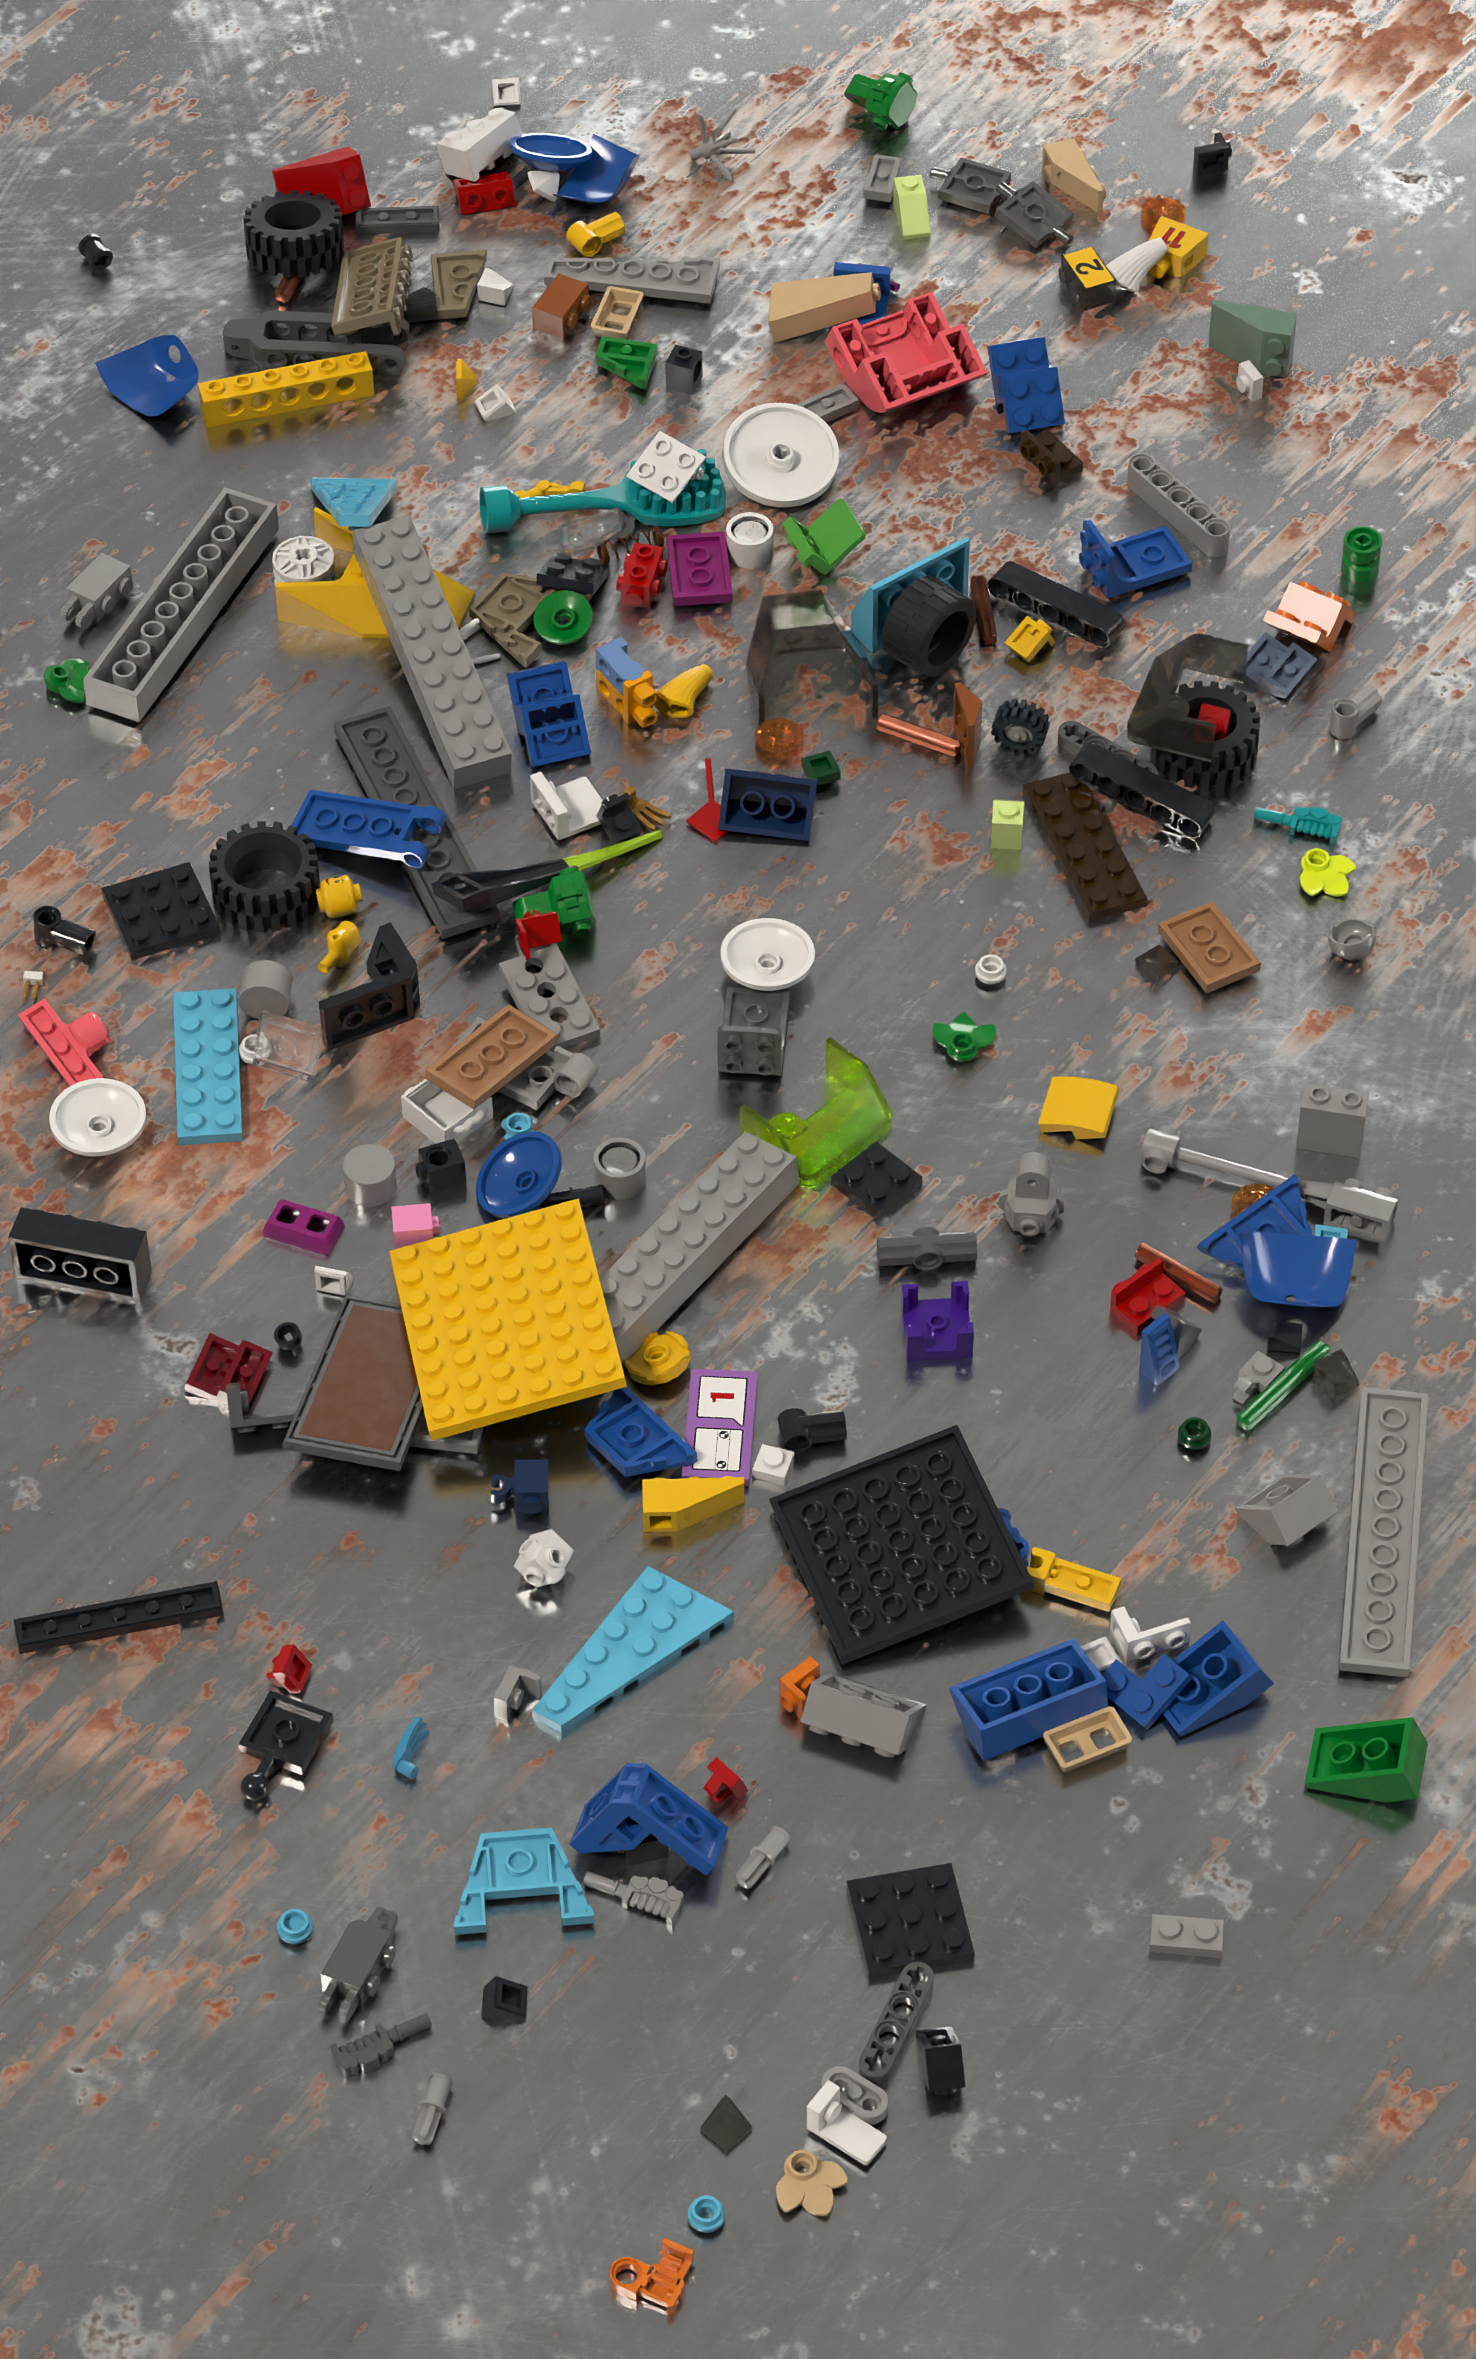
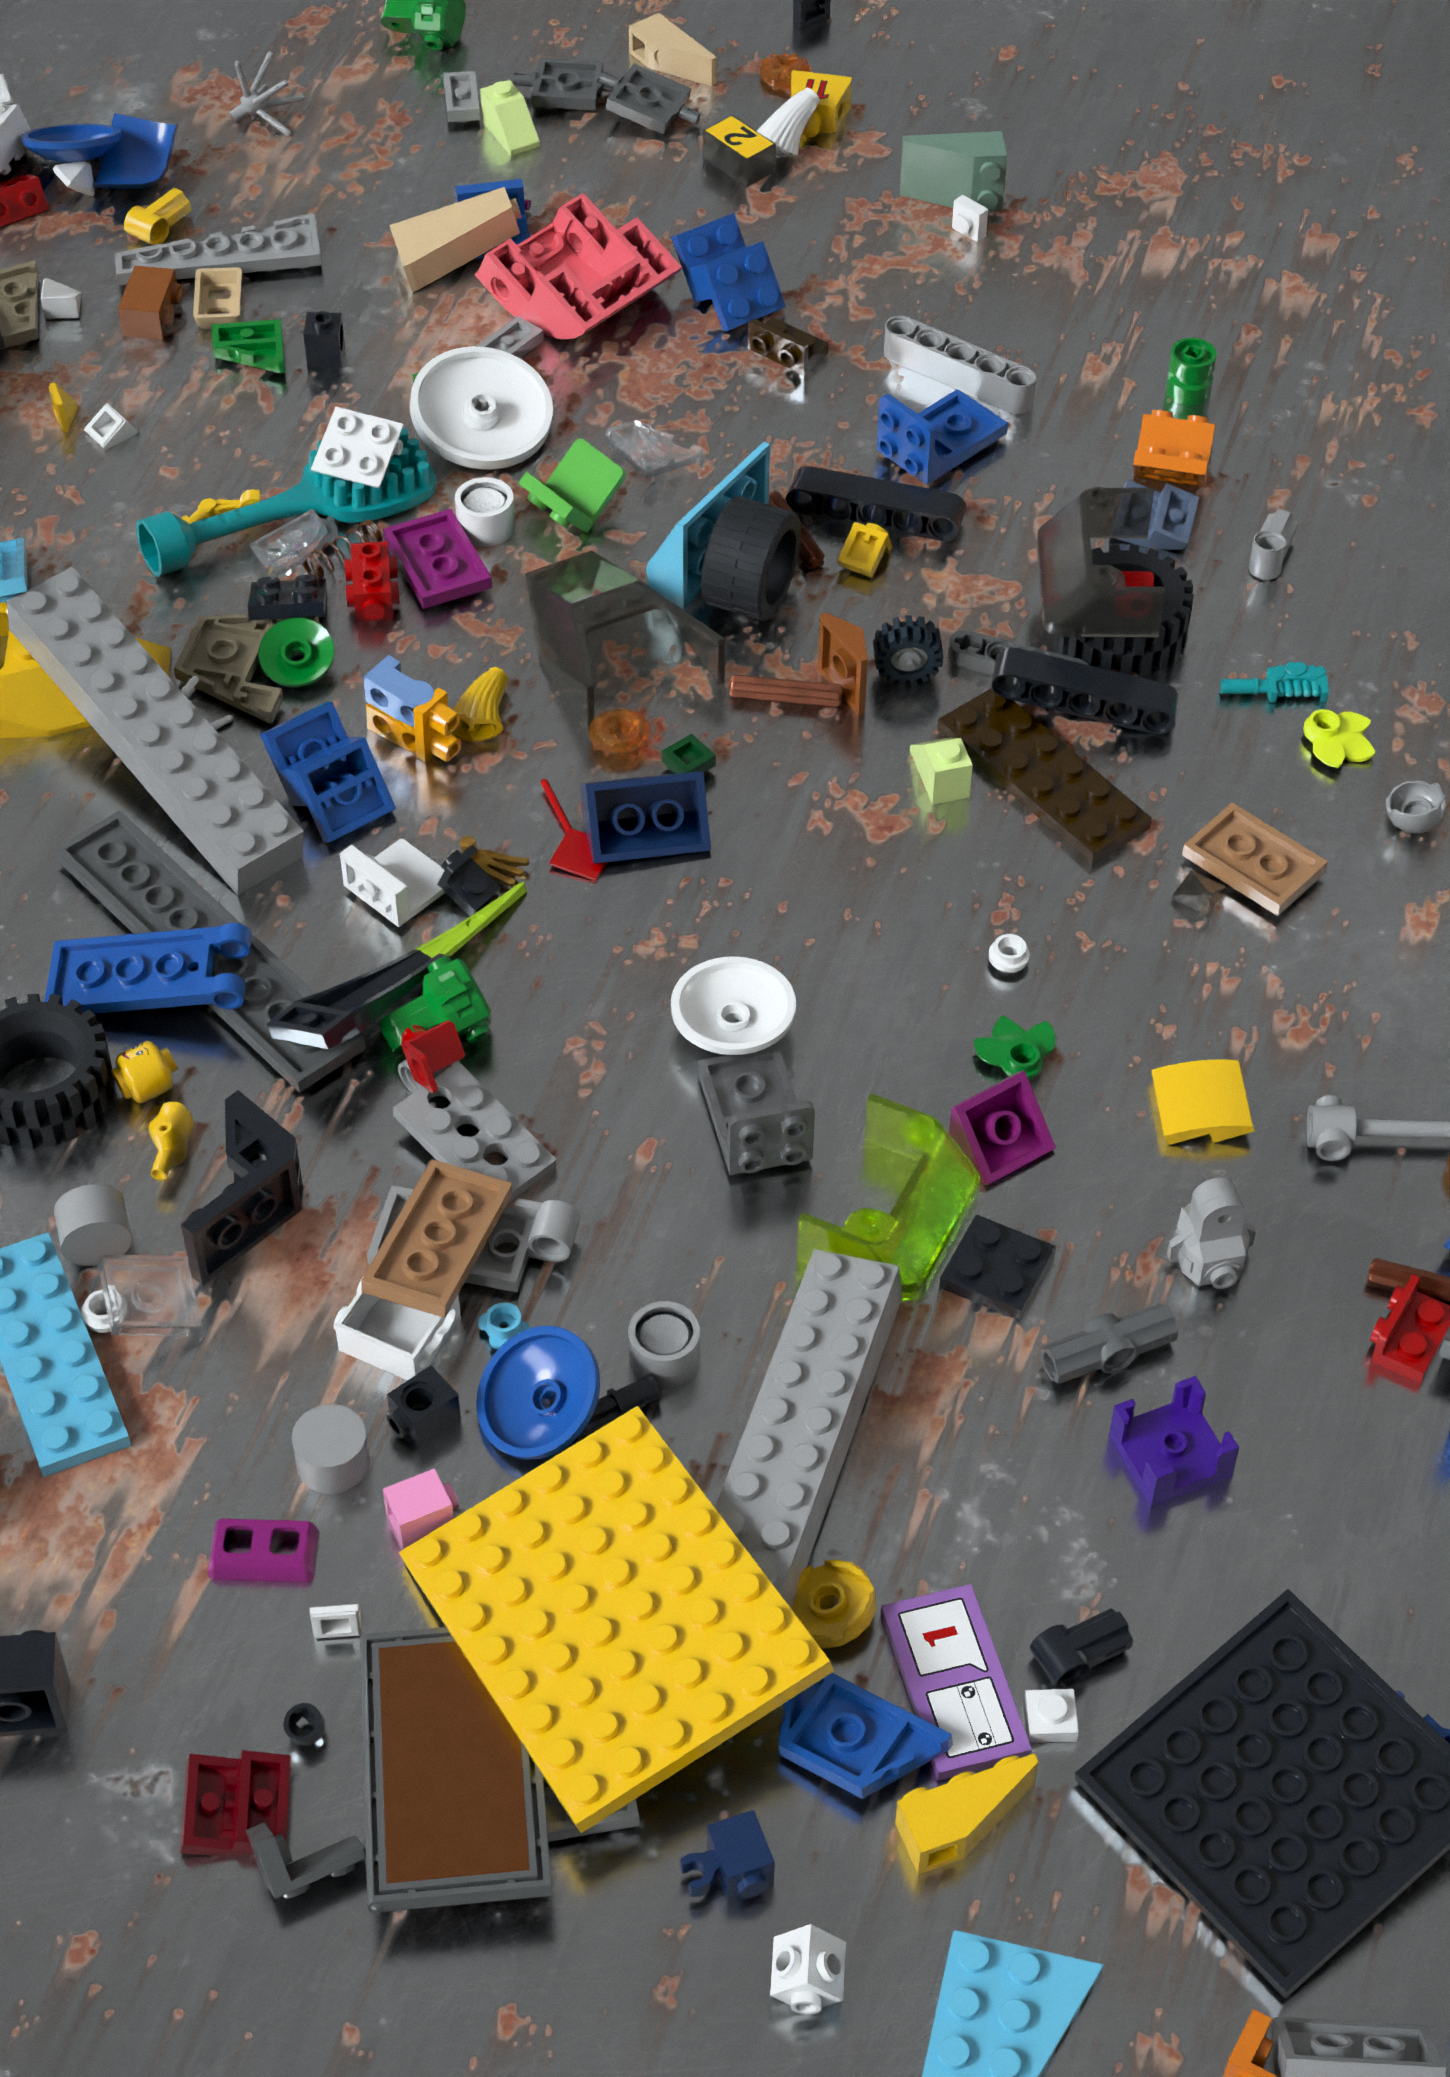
camera: 20 degrees left, 0 degrees up
none -> clear wing [605,420,703,479]
none -> magenta slope [948,1071,1056,1185]

